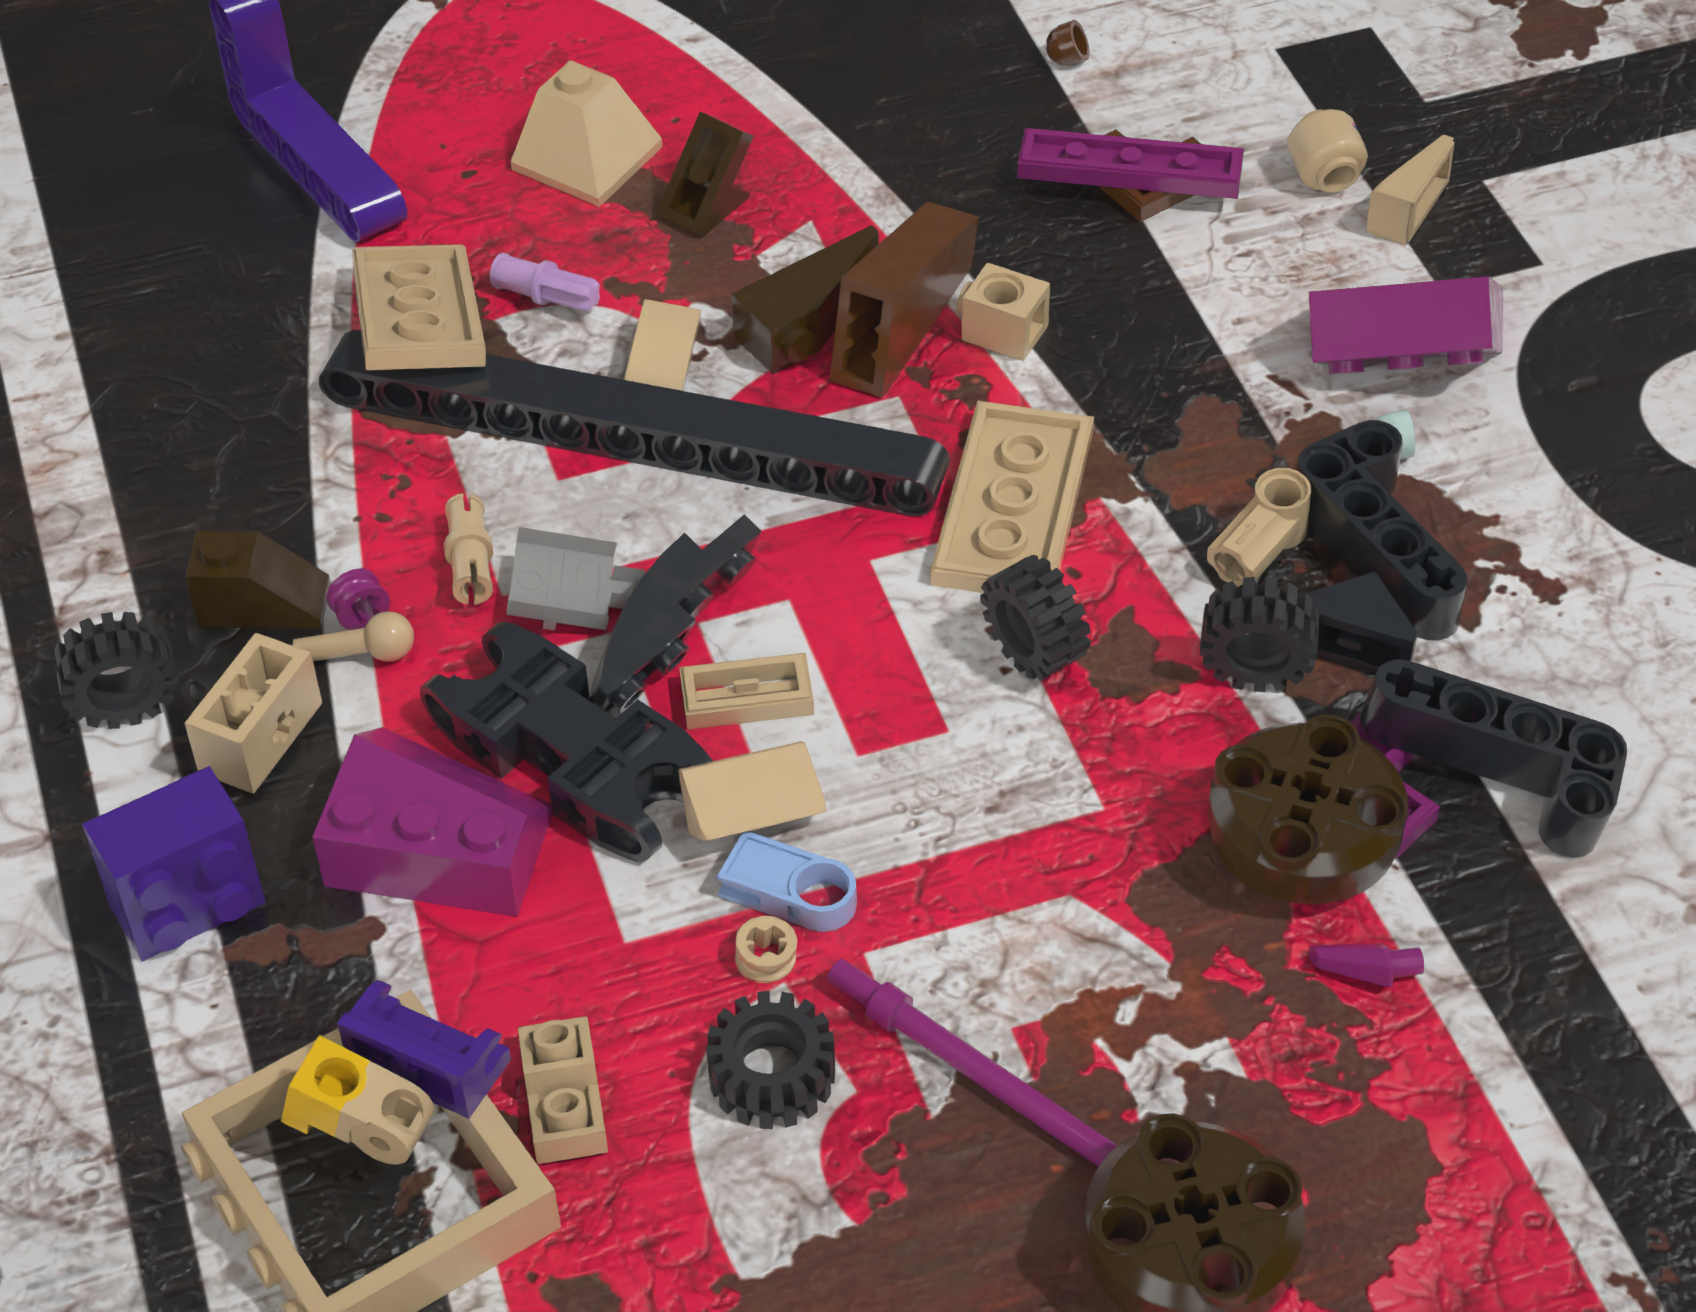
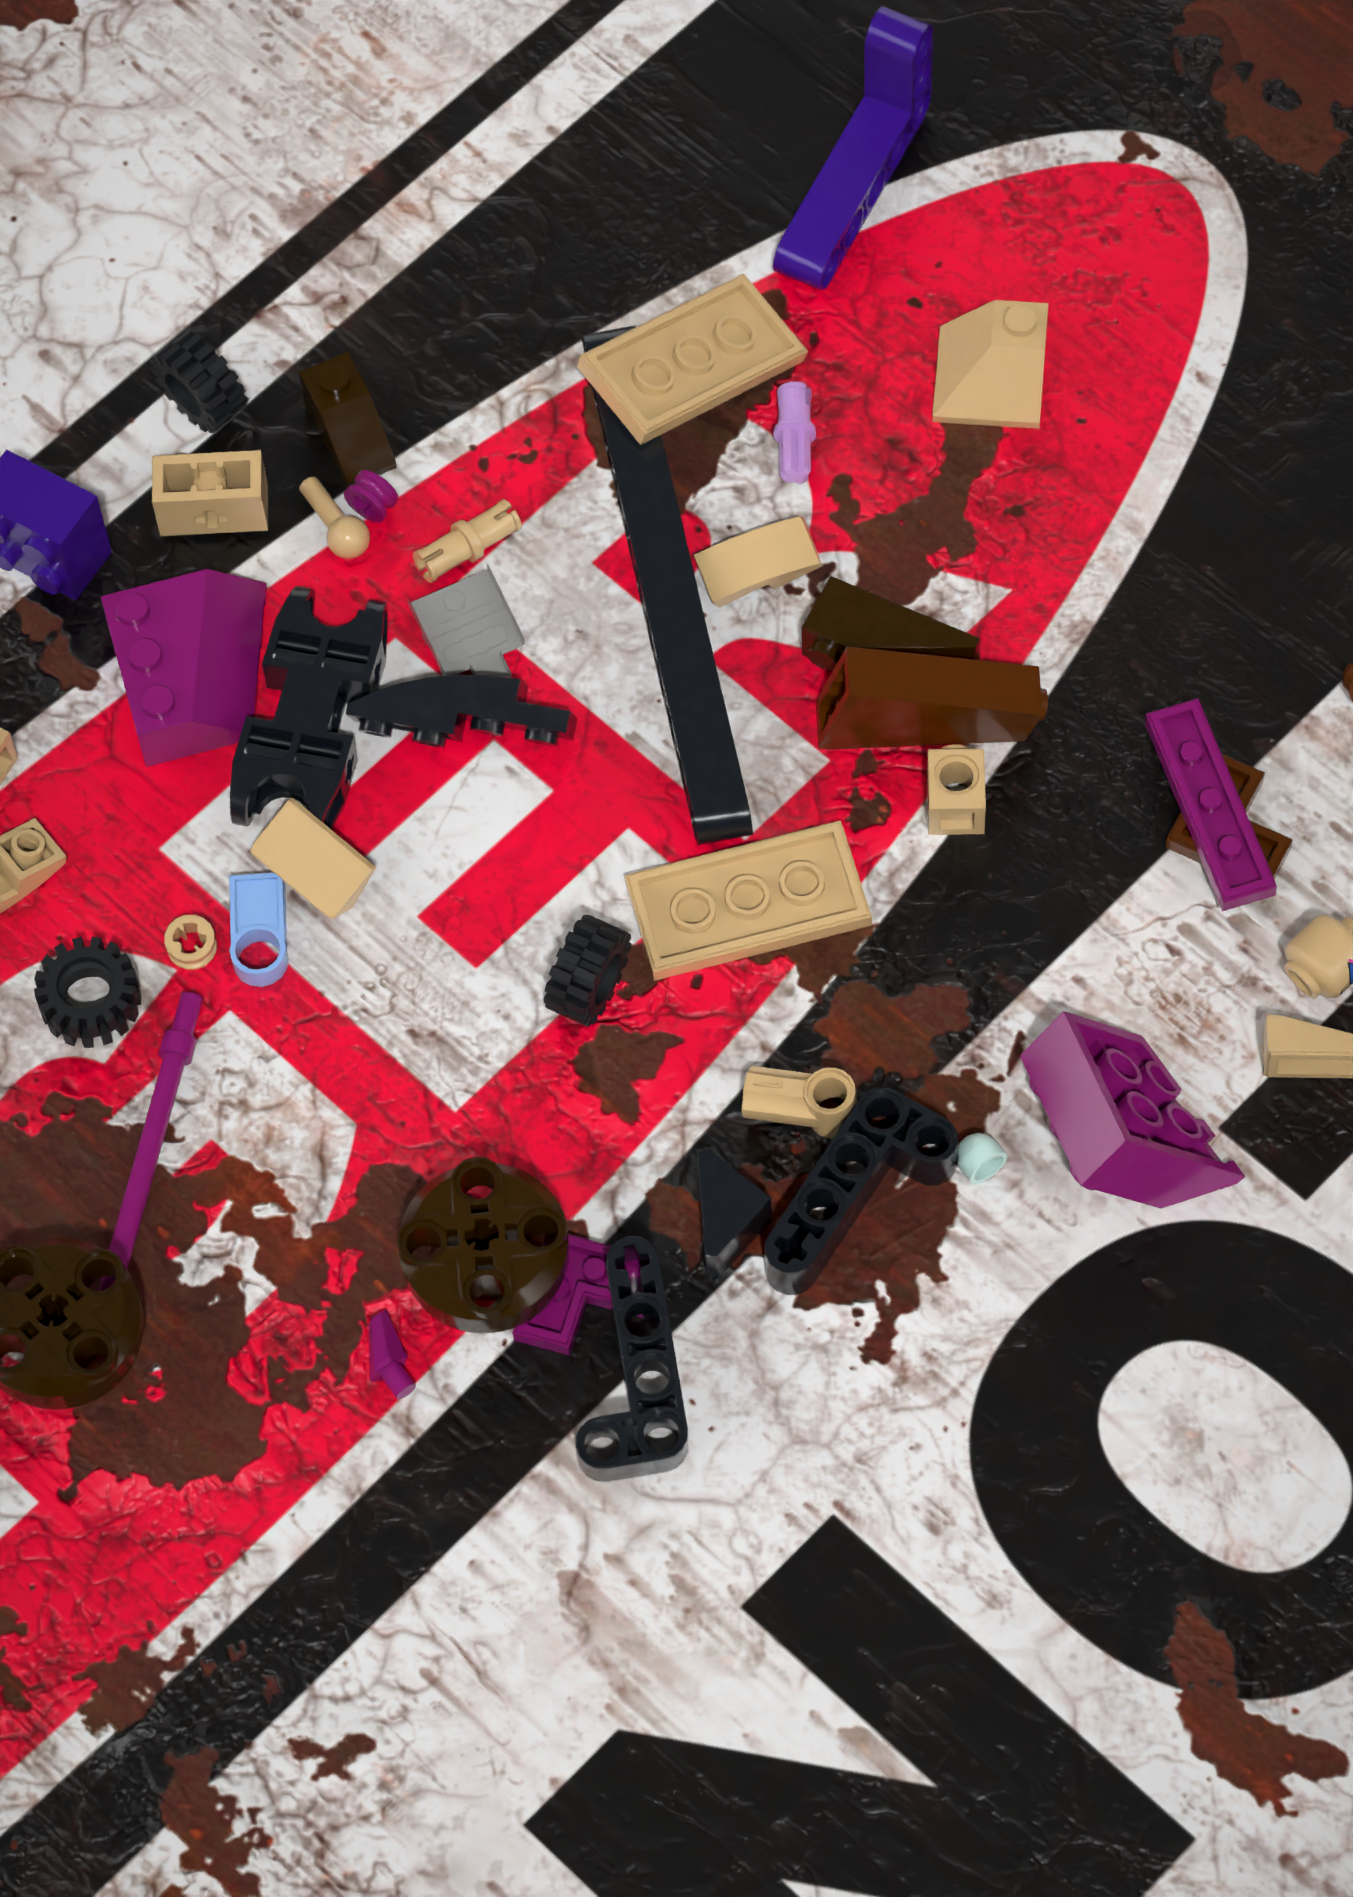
camera: 65 degrees right, 15 degrees up
dark brown slope [656,111,754,236] -> none
tan tile [679,653,814,730] -> none
black tyre [1200,577,1319,692] -> none

